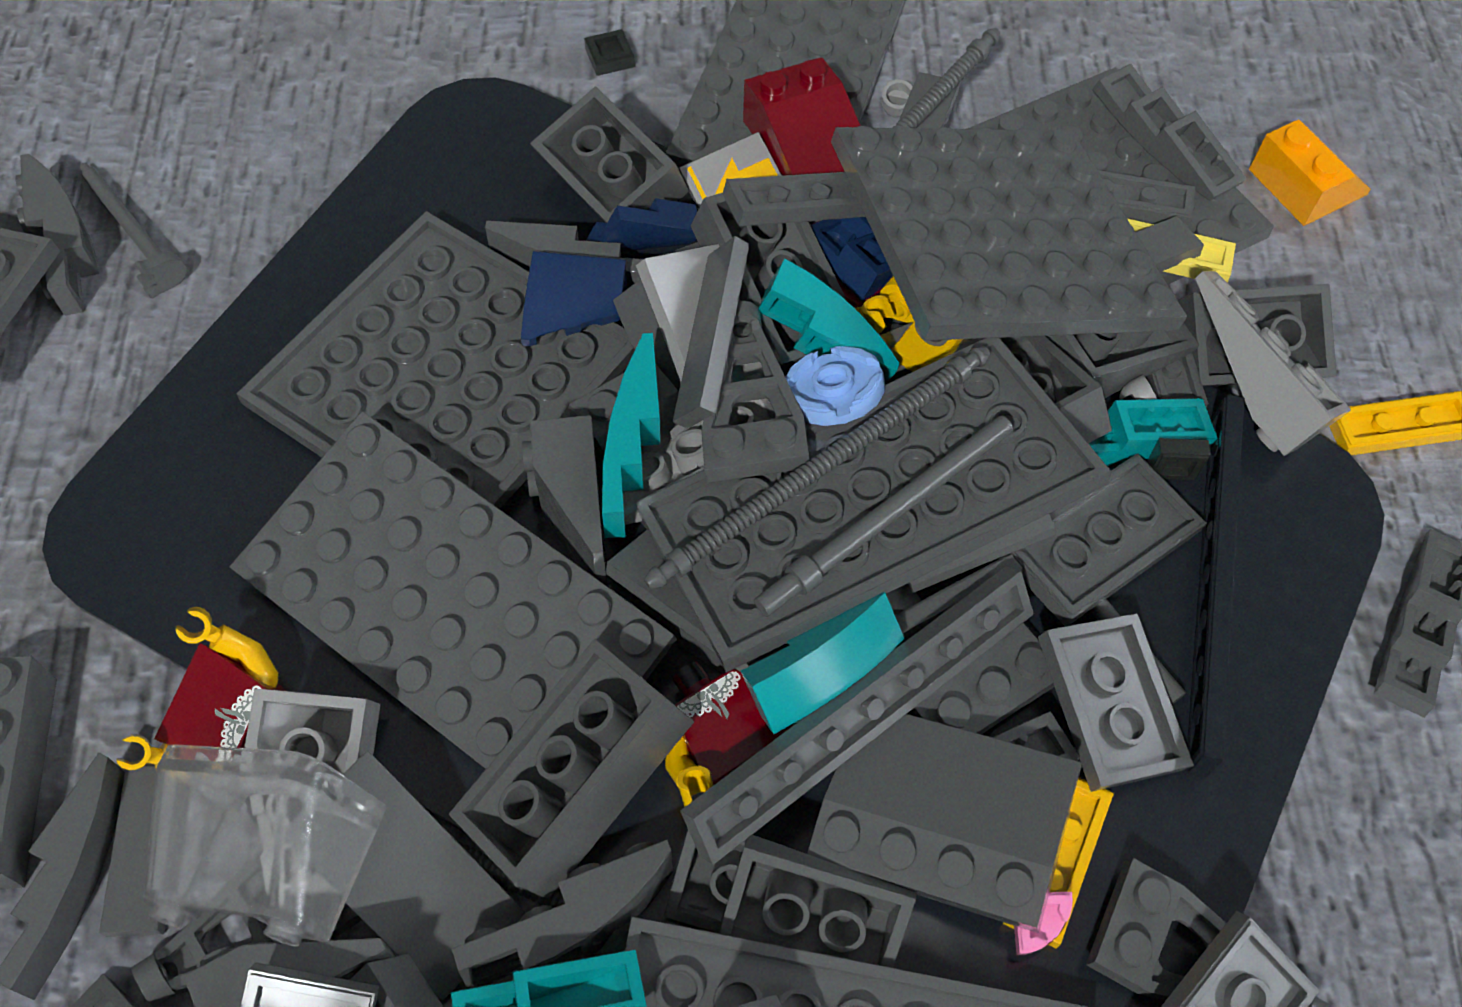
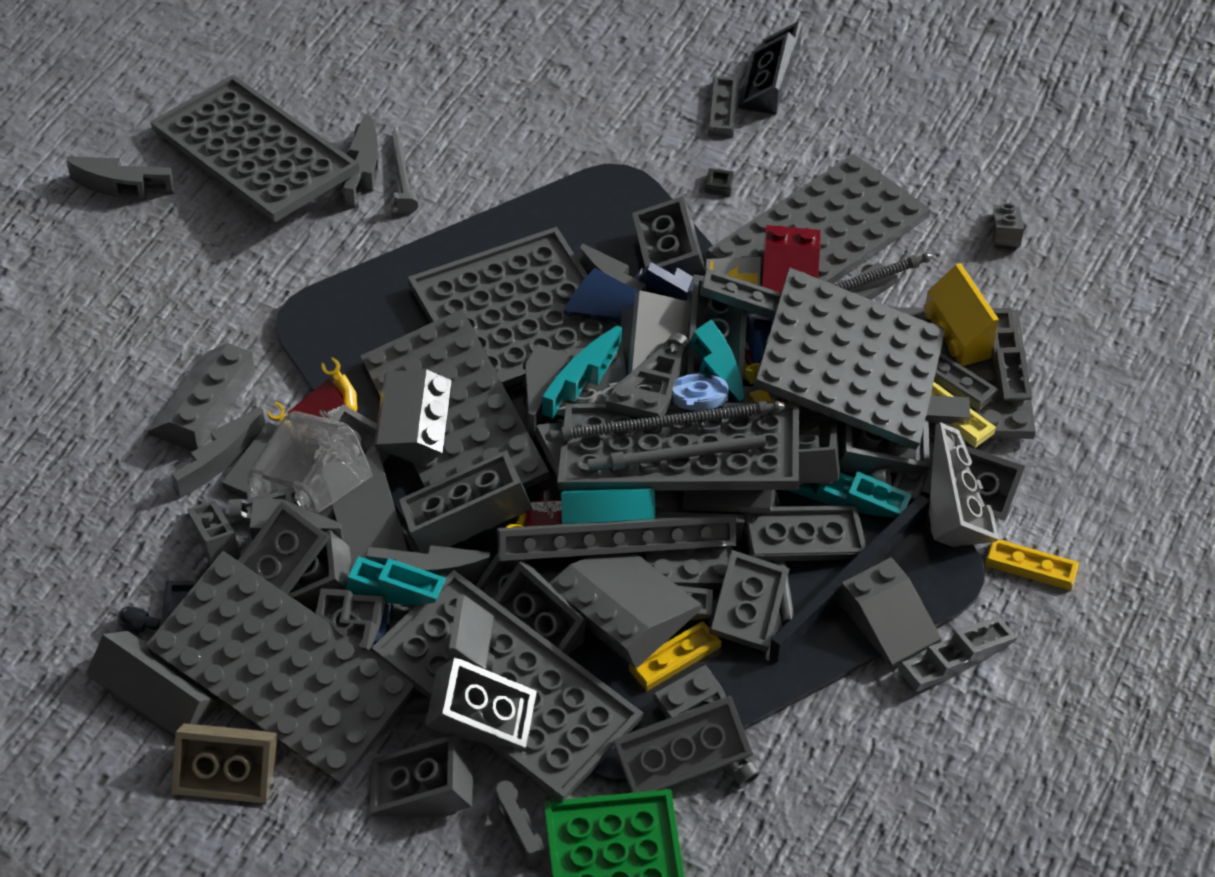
camera: 30 degrees right, 10 degrees down
dark grey tile [673,236,749,429] -> none
bright pink tile [1014,892,1073,955] -> none
pearl dark grey tile [1147,438,1211,480] -> none
light orange slope [1249,119,1371,226] -> none
none -> dark grey slope [374,369,452,467]
none -> dark grey slope [839,557,942,668]
none -> yellow slope [923,263,999,366]

